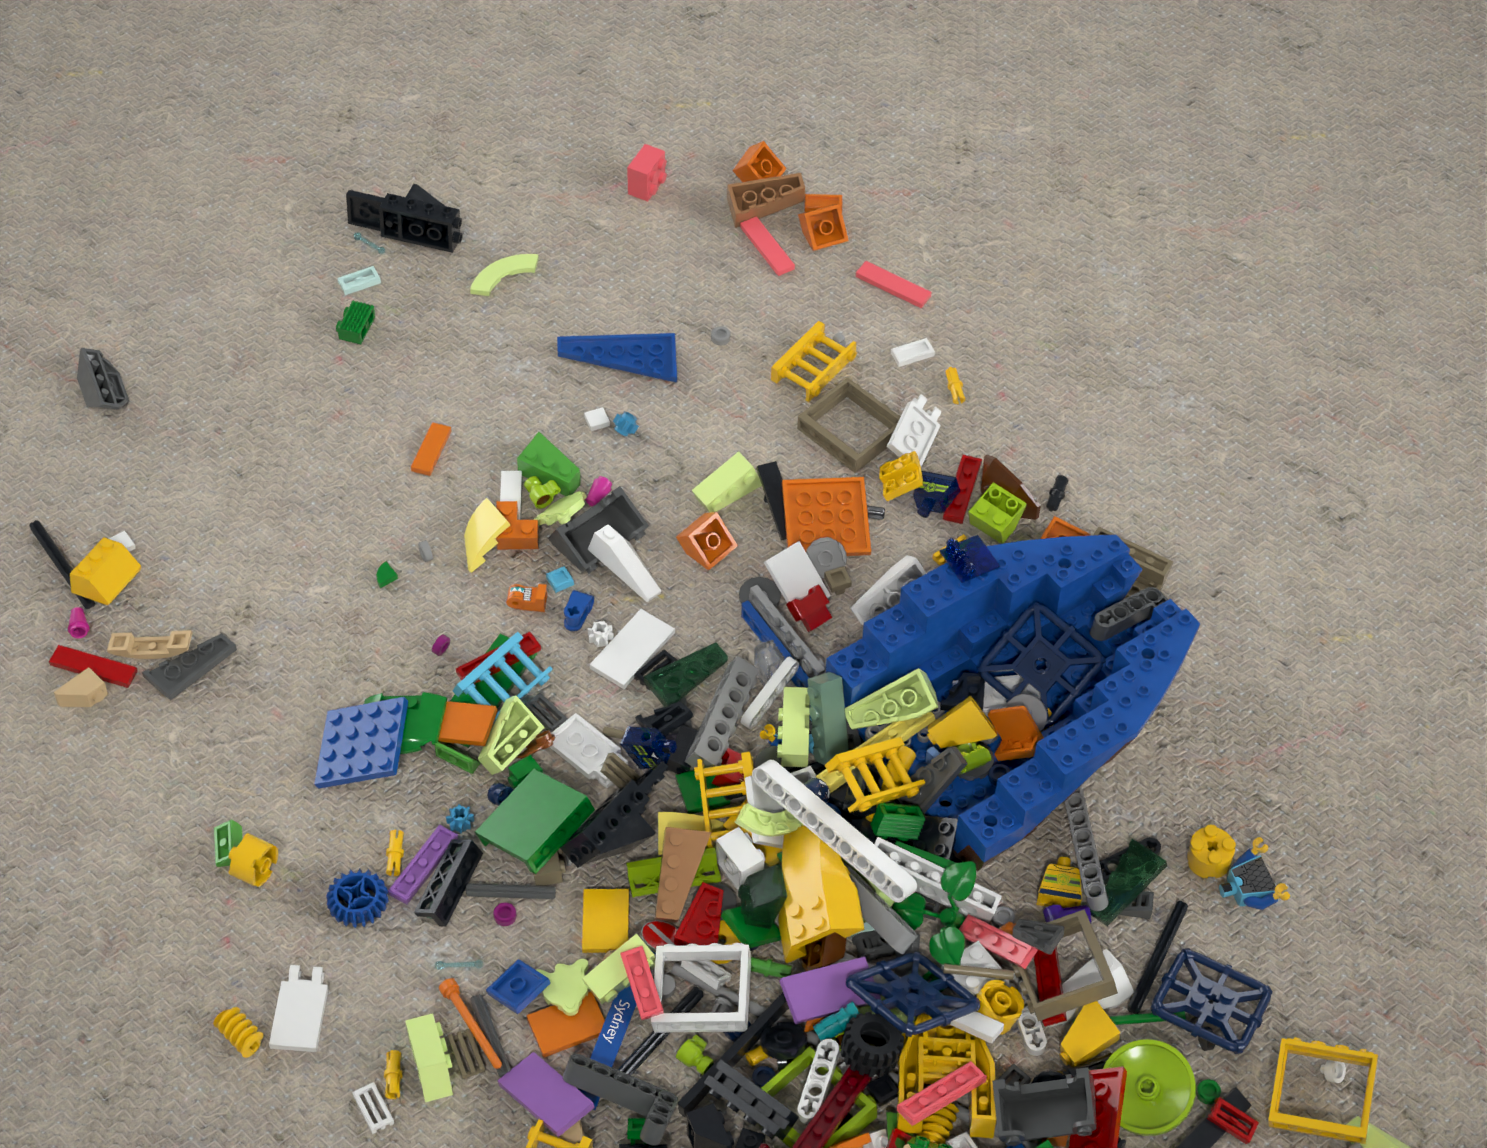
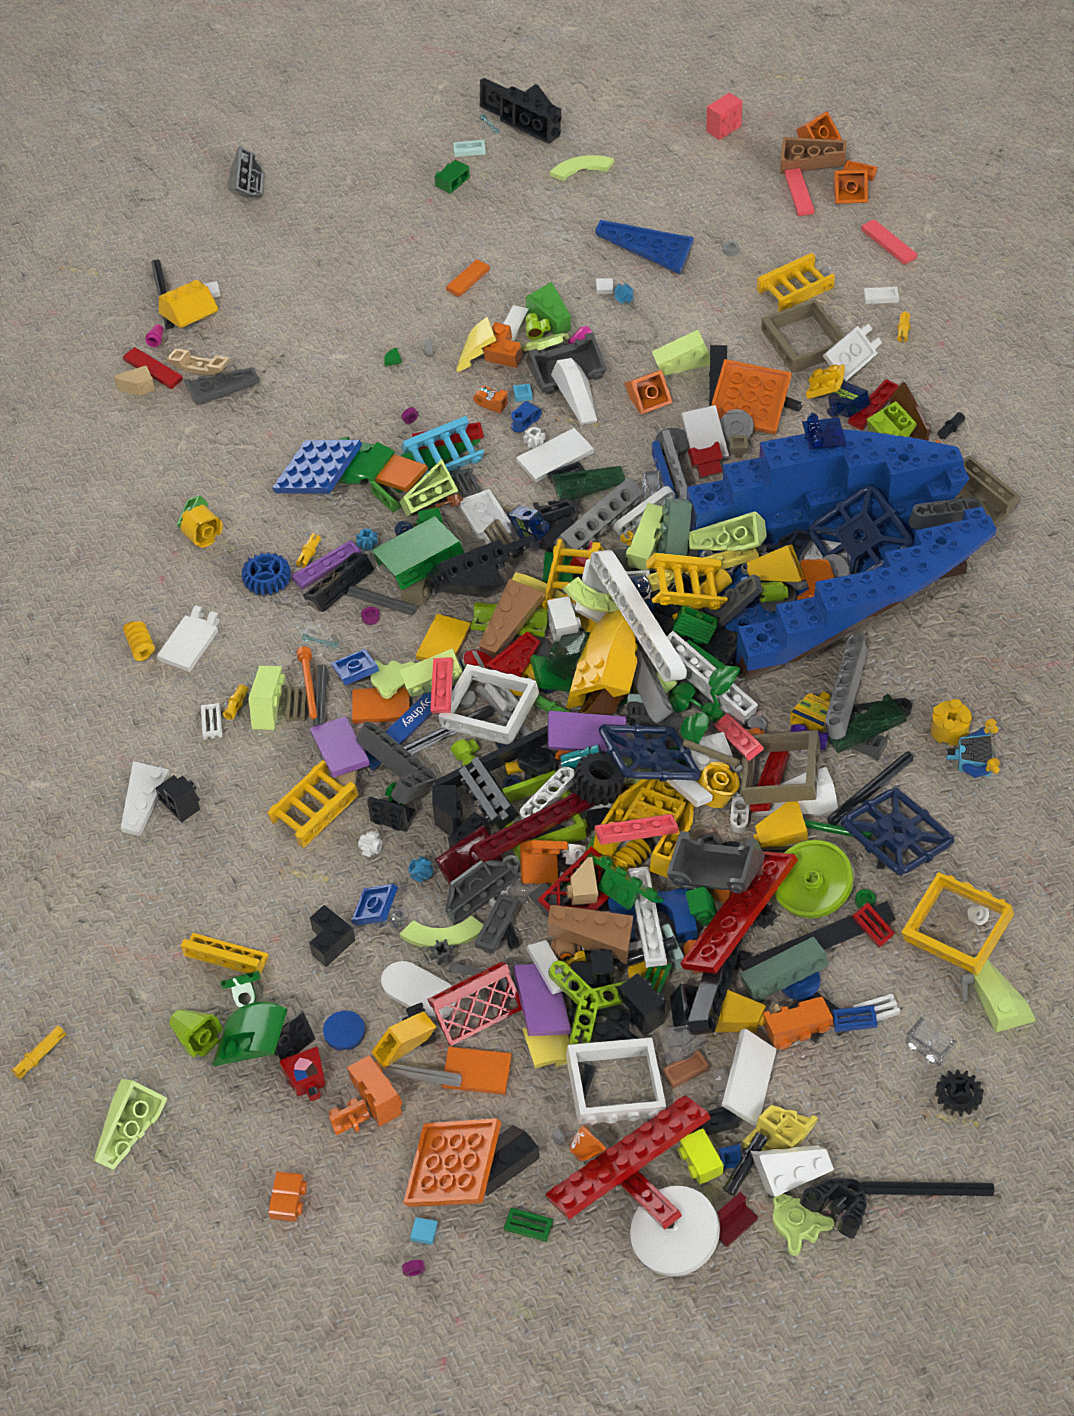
camera: 25 degrees right, 0 degrees up
dark grey wing [1013,919,1064,954] -> none

